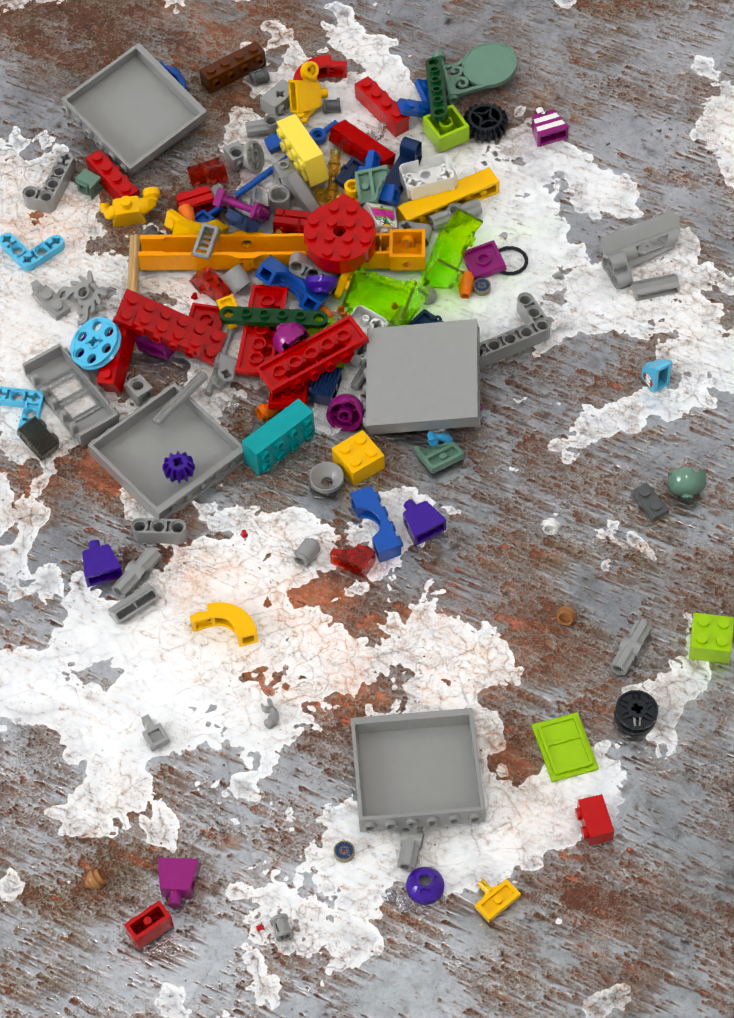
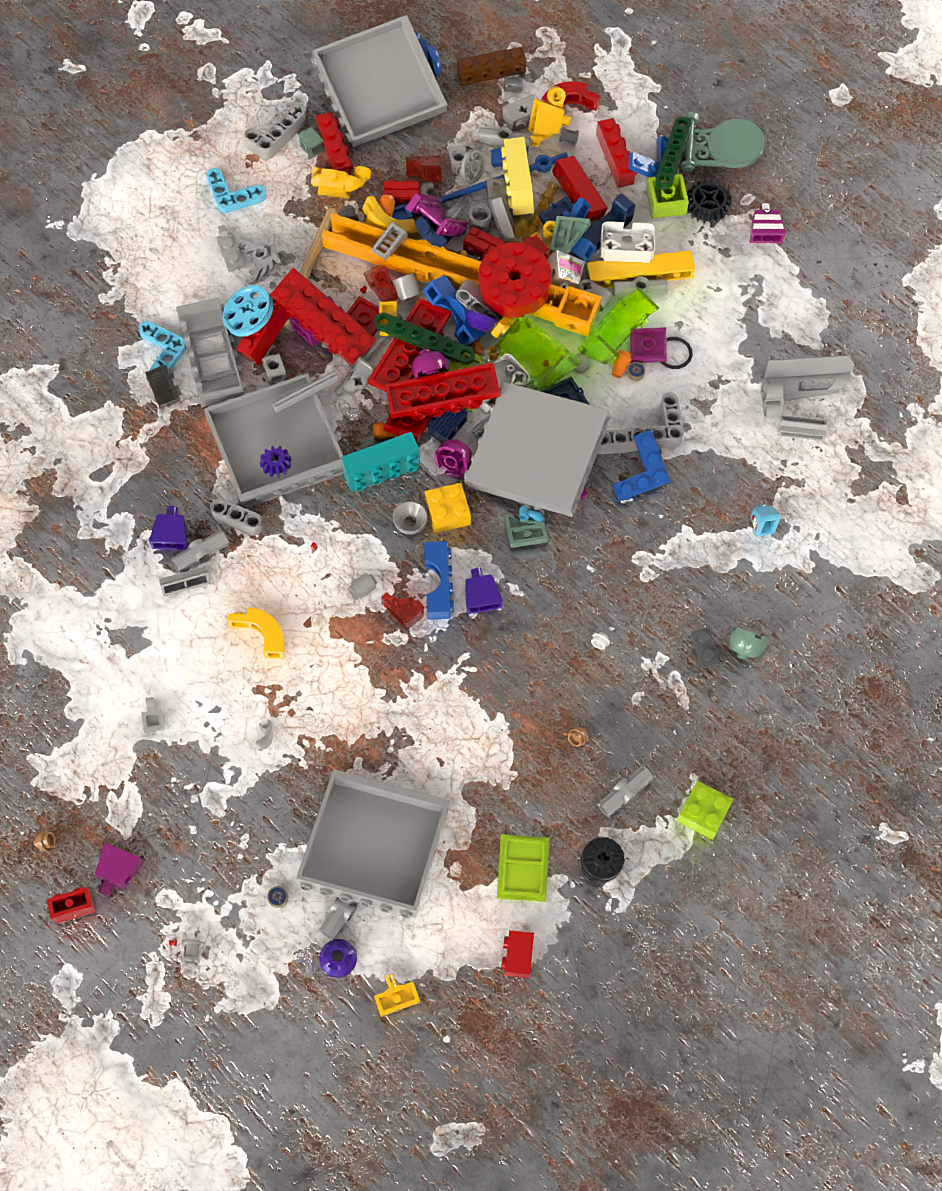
camera: 15 degrees right, 10 degrees up
none -> blue plate [612,430,671,502]

